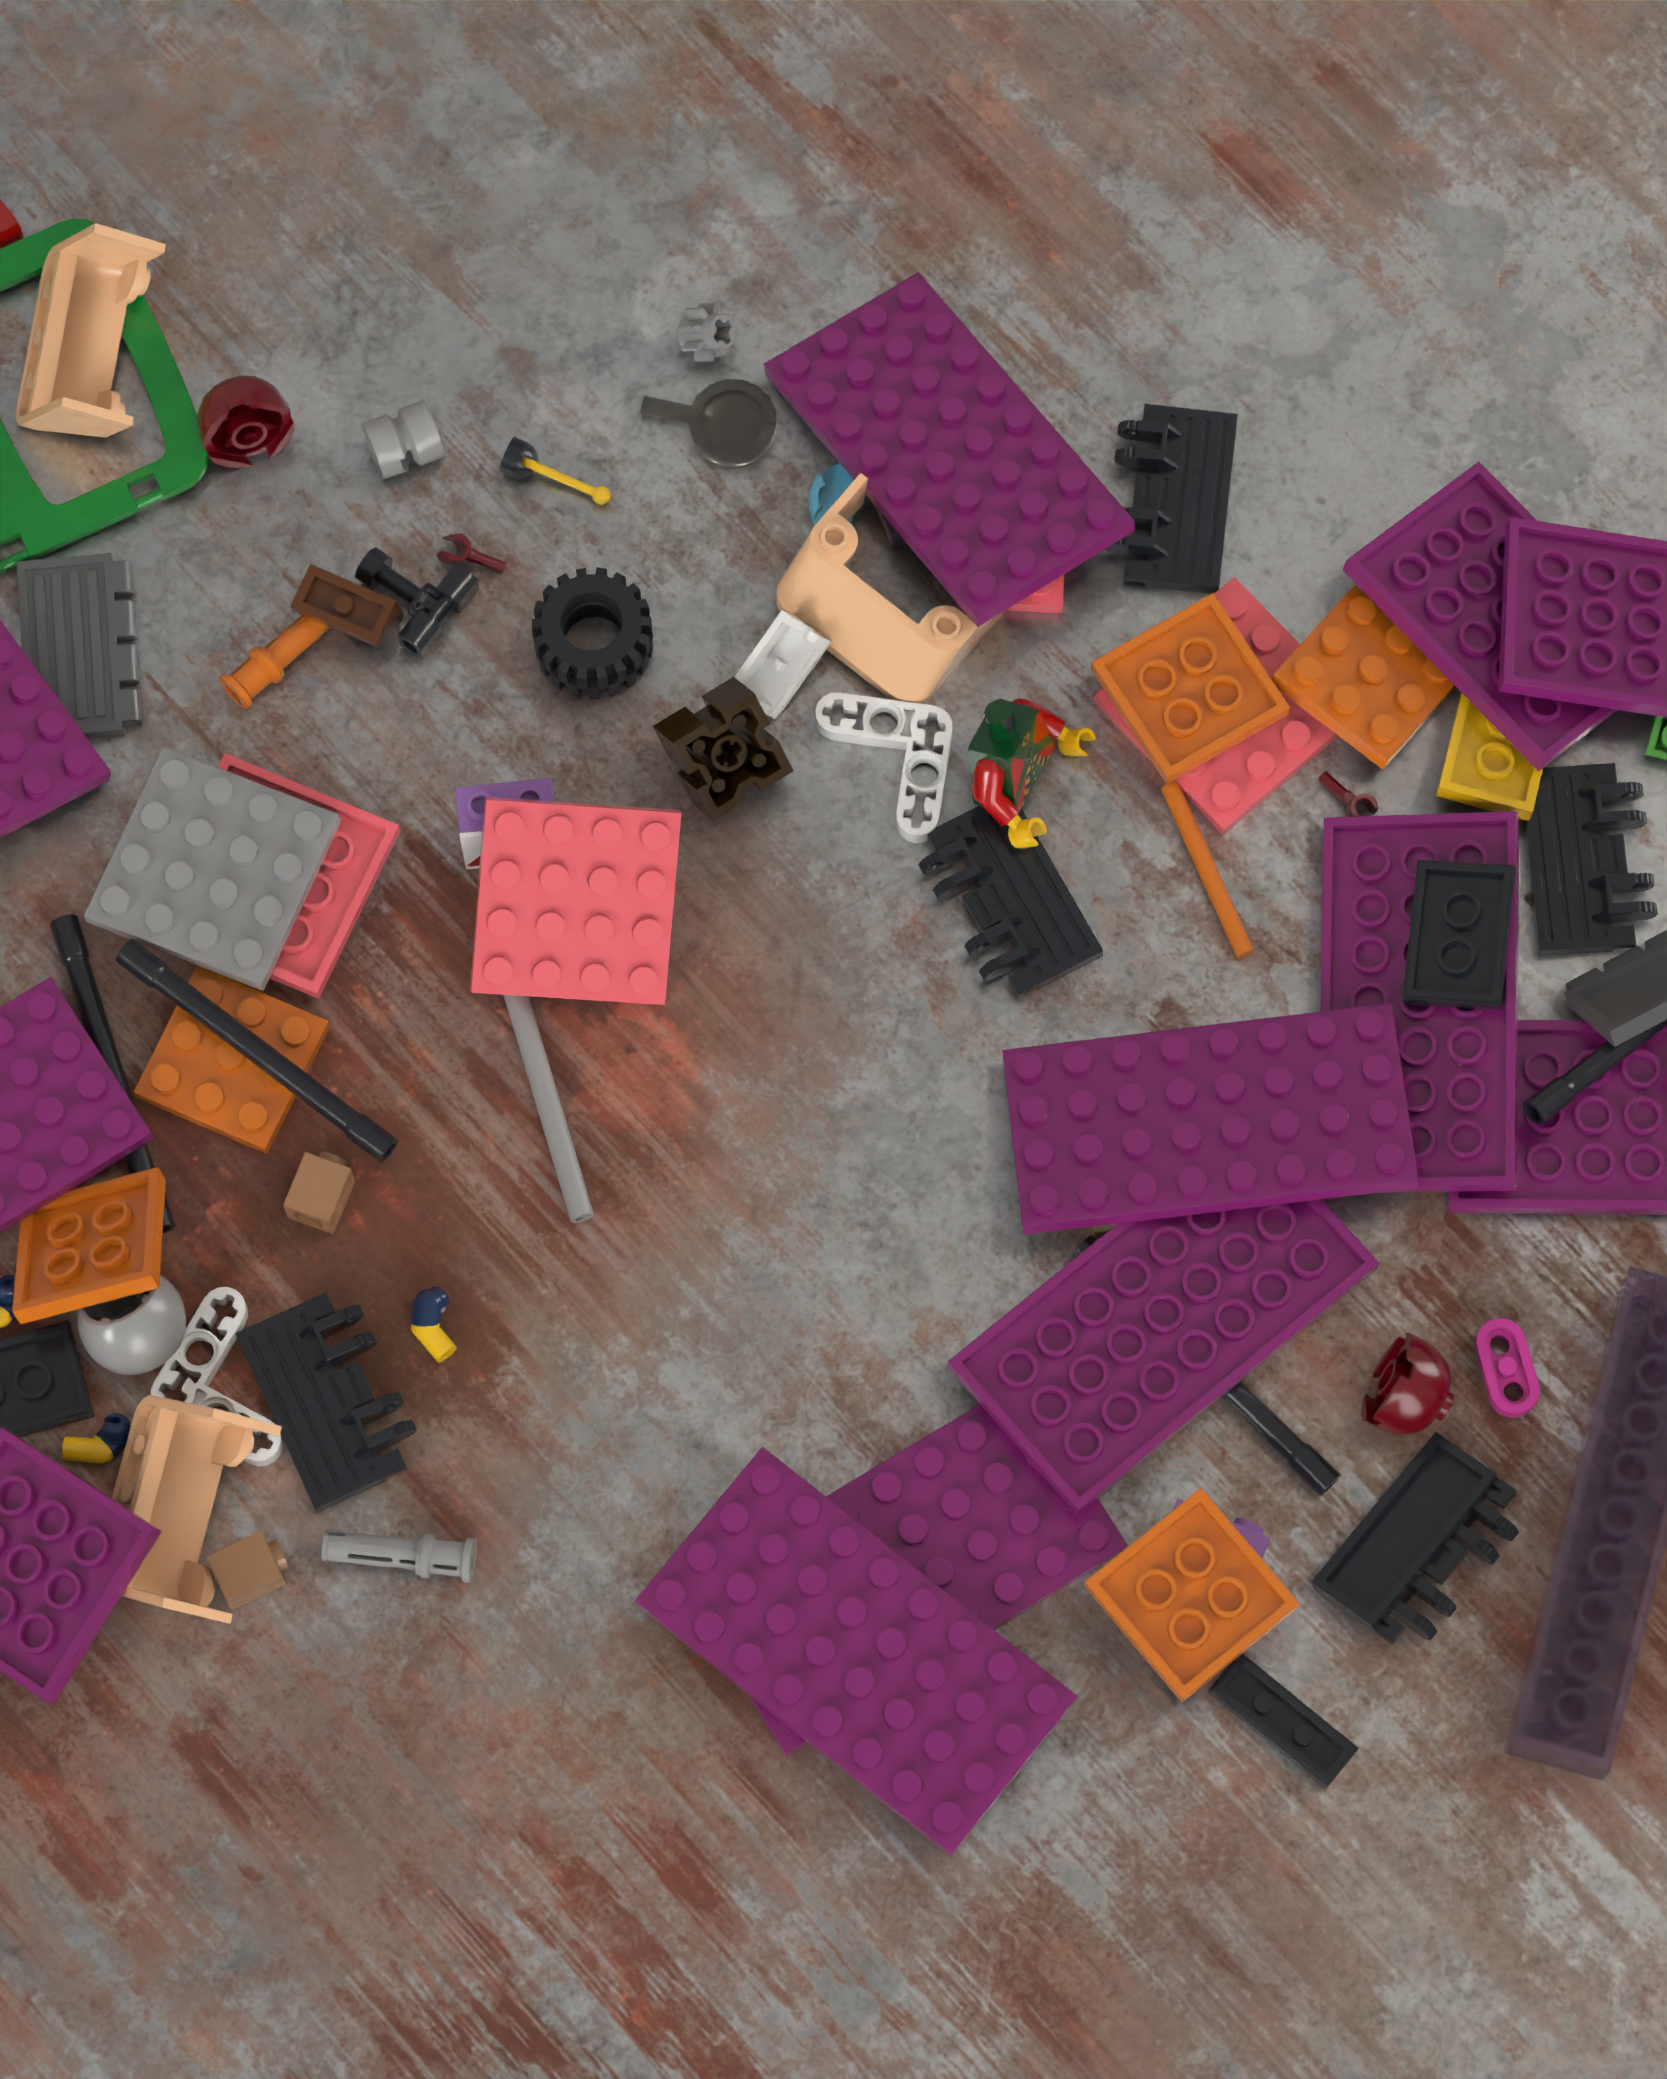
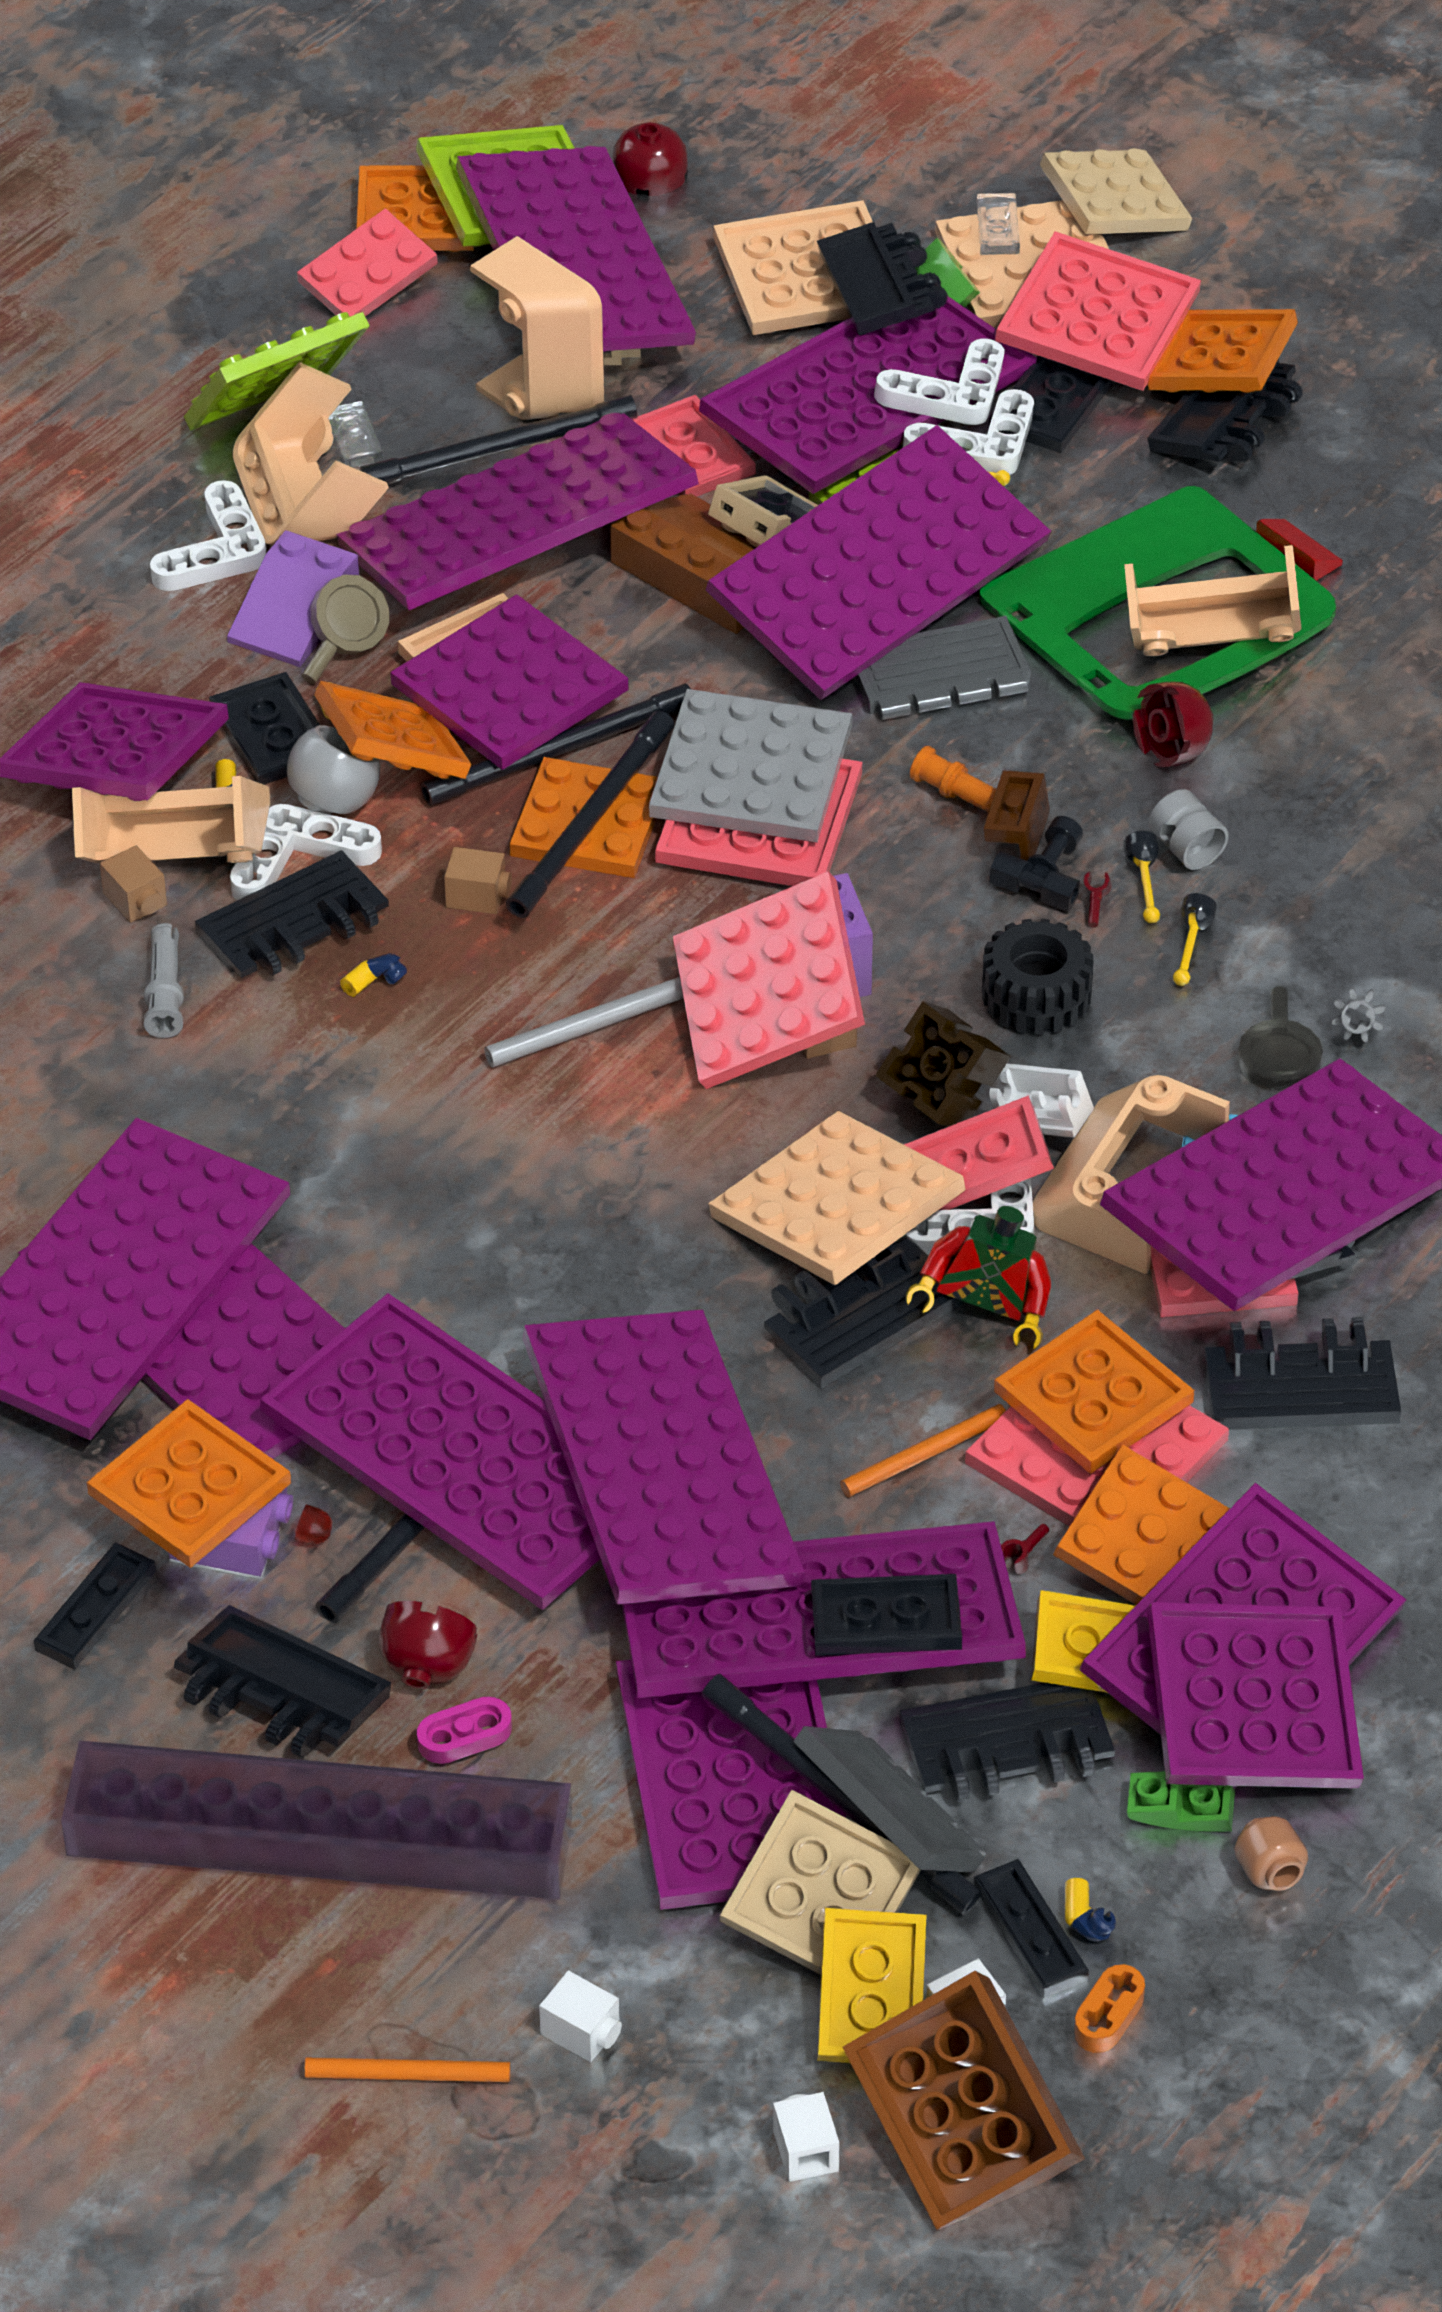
camera: 80 degrees right, 25 degrees down
none -> clear red hinge [294,1504,332,1545]
none -> light nougat plate [708,1111,966,1285]
none -> coral plate [904,1095,1054,1210]
none -> hinge [1123,831,1160,924]

